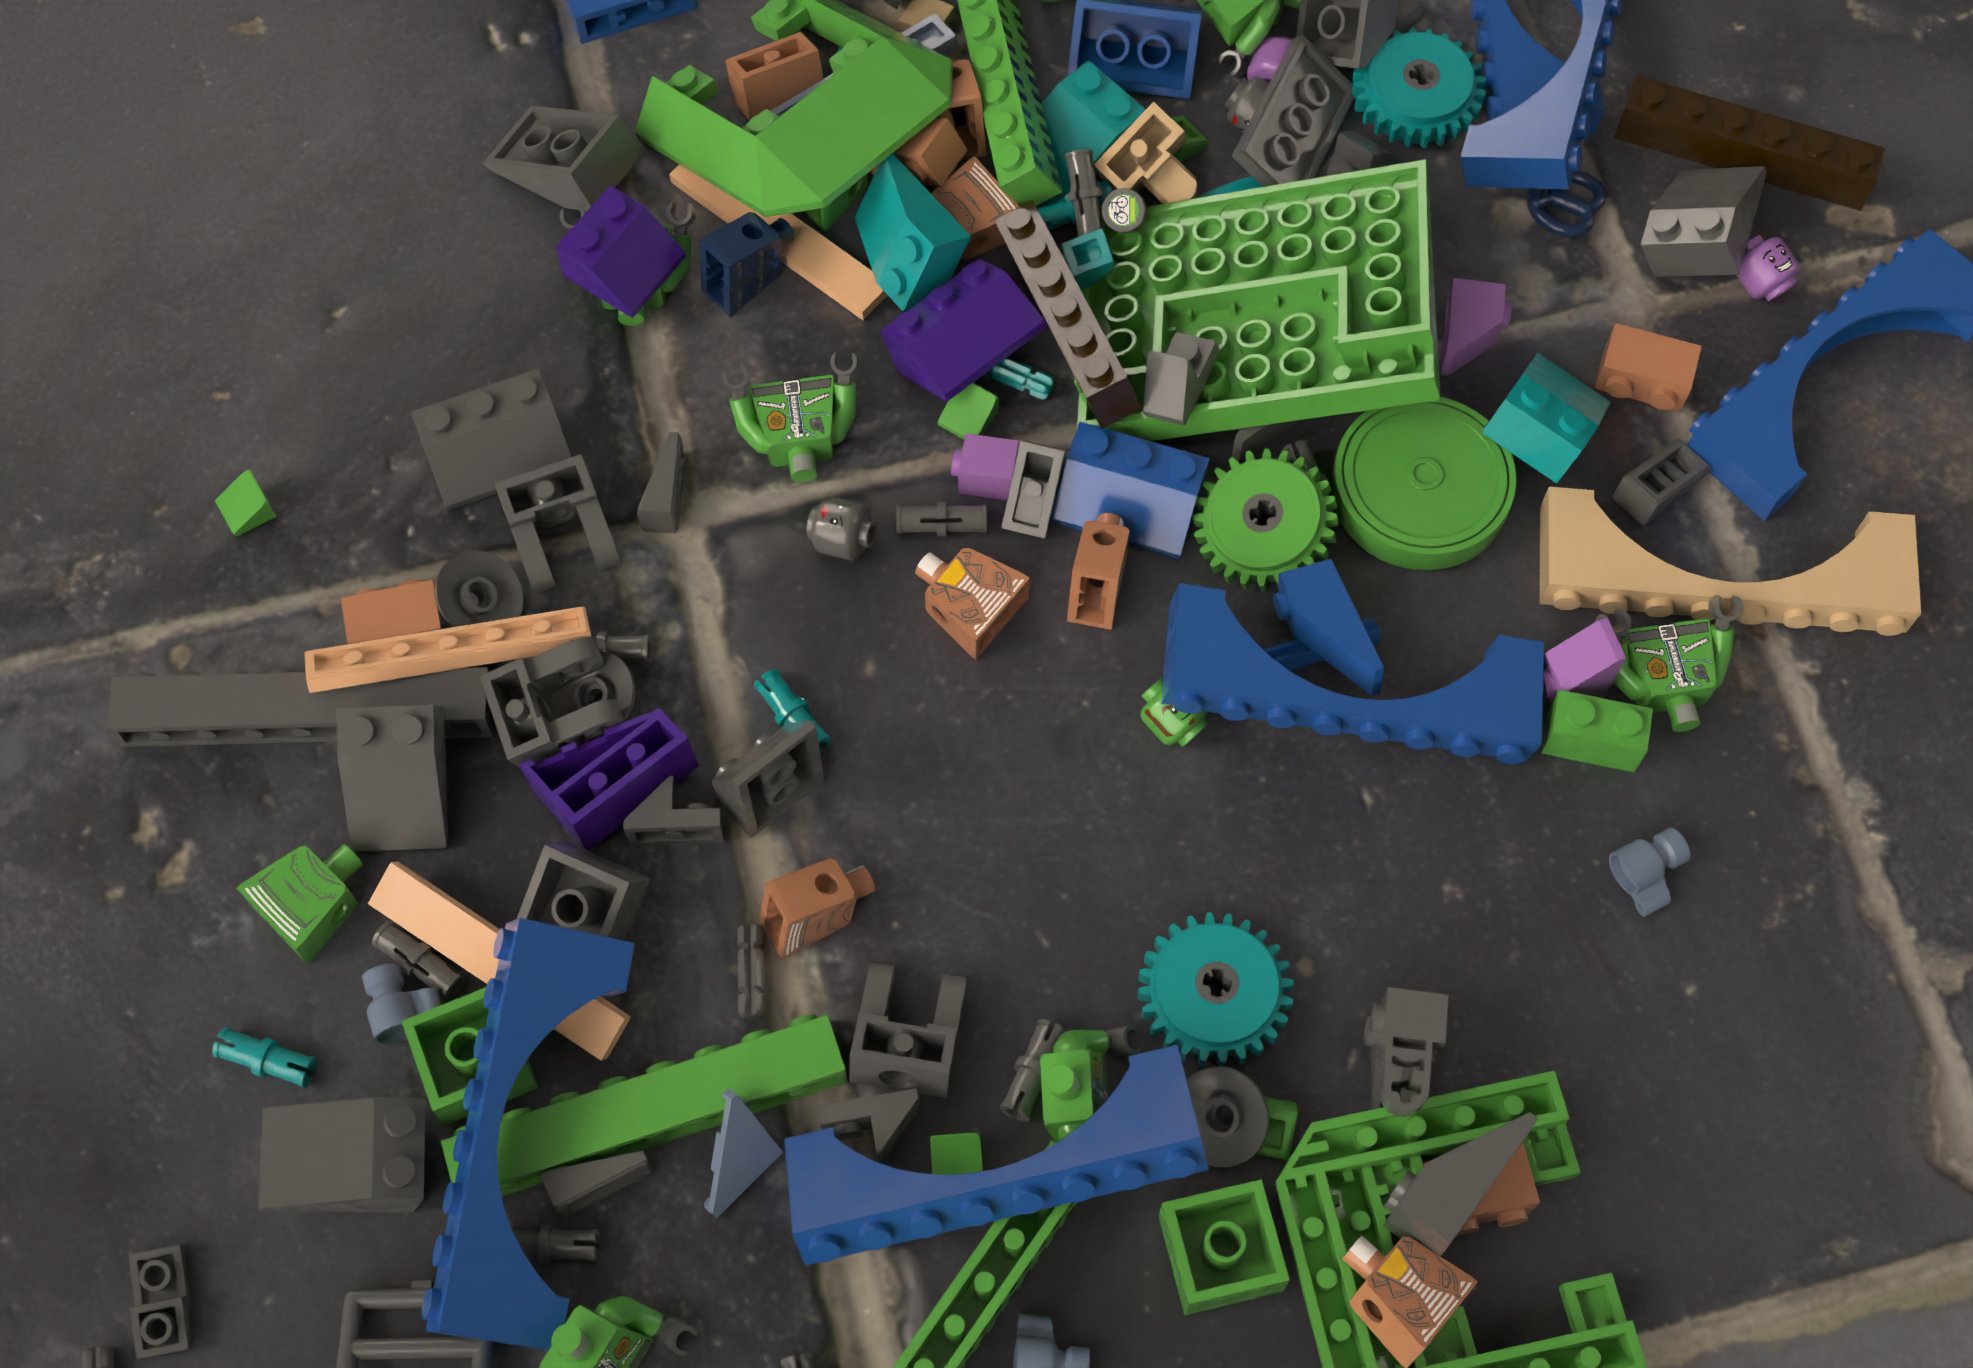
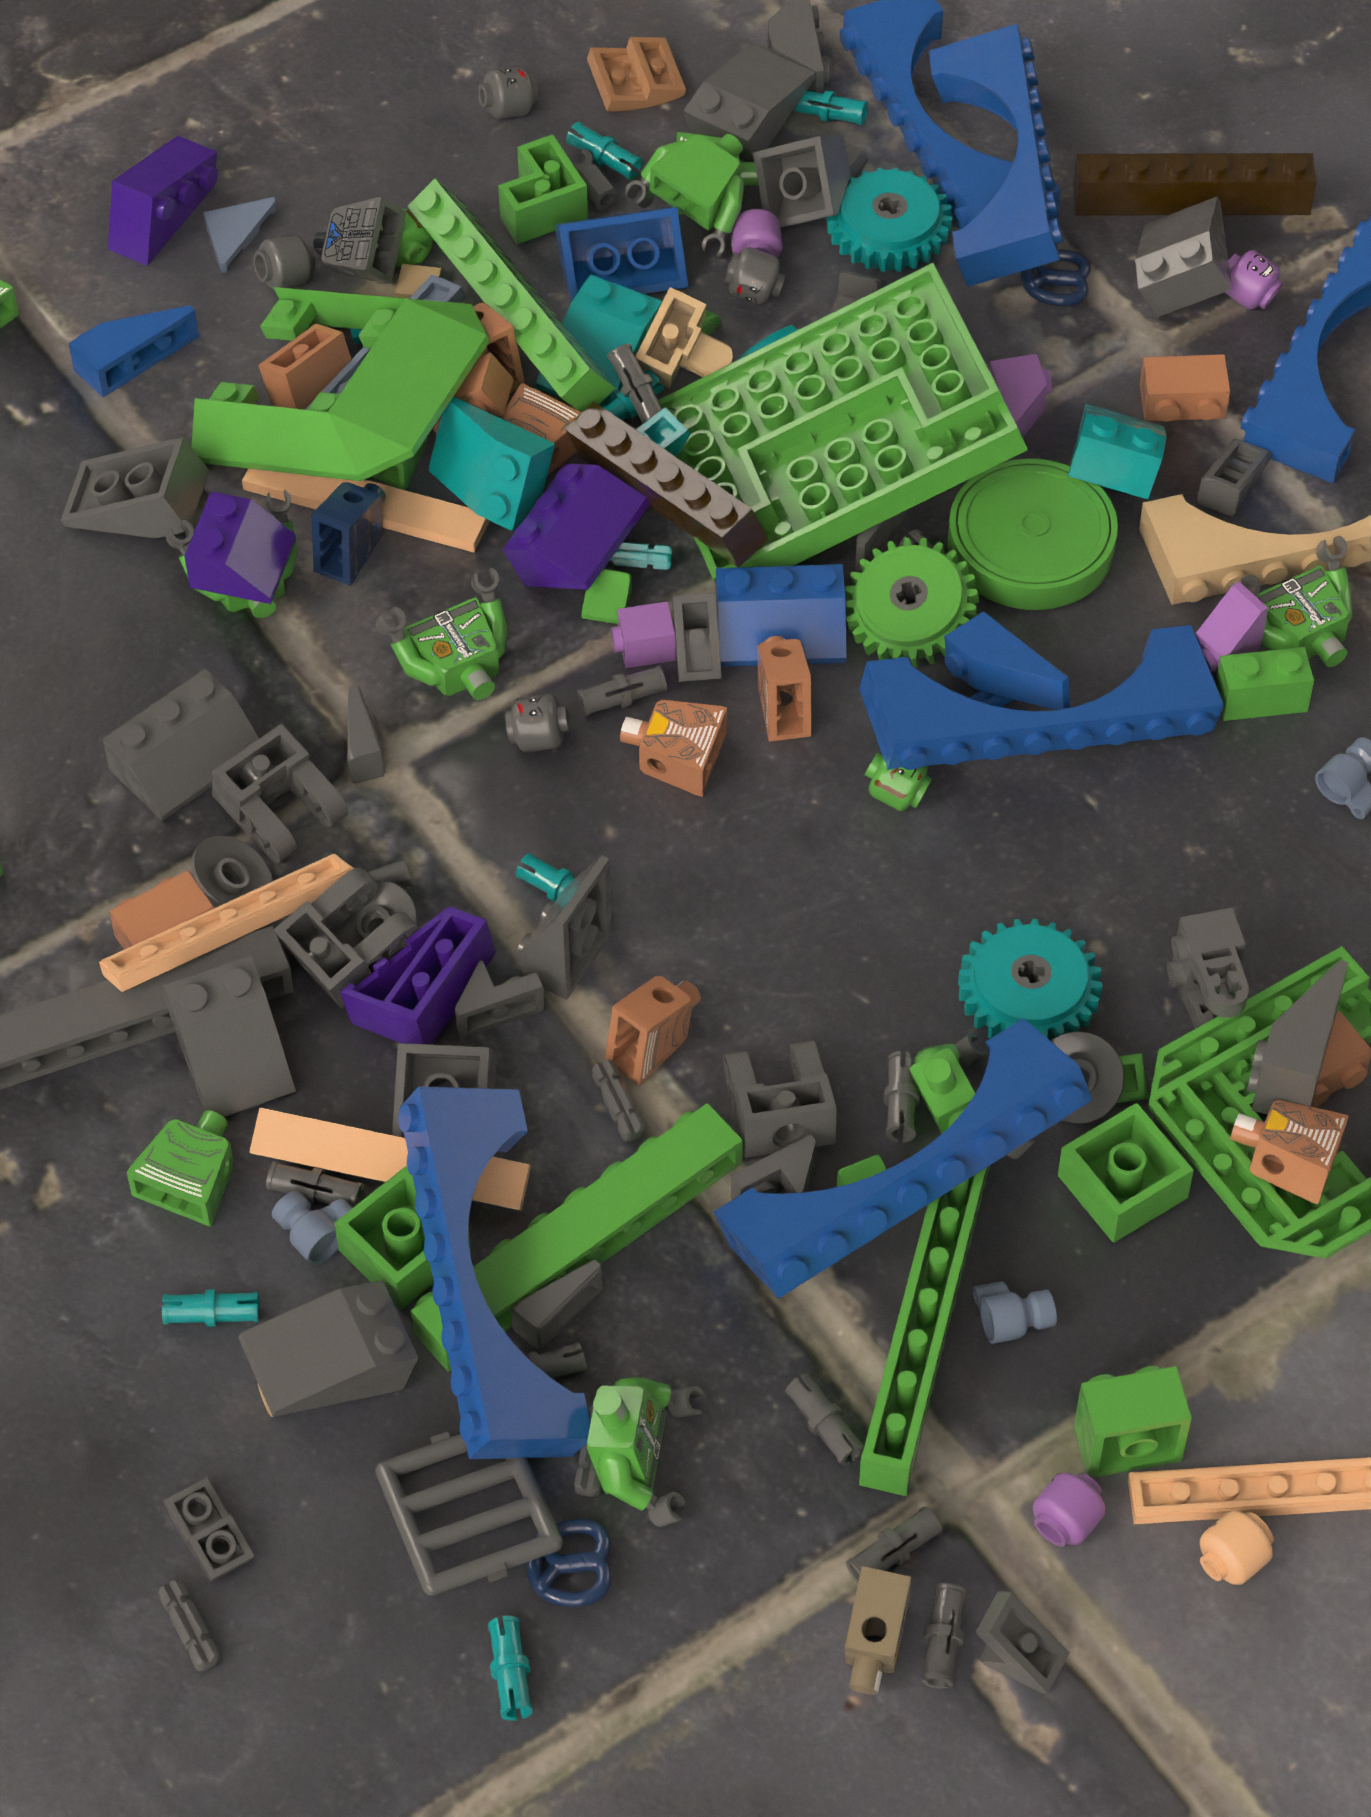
camera: 20 degrees left, 10 degrees down
sand blue tile [704,1088,783,1219] -> none
tile [1102,188,1147,233] -> none
dark grey slope [1143,332,1220,426] -> none
dark grey tile [1232,34,1354,187] -> none

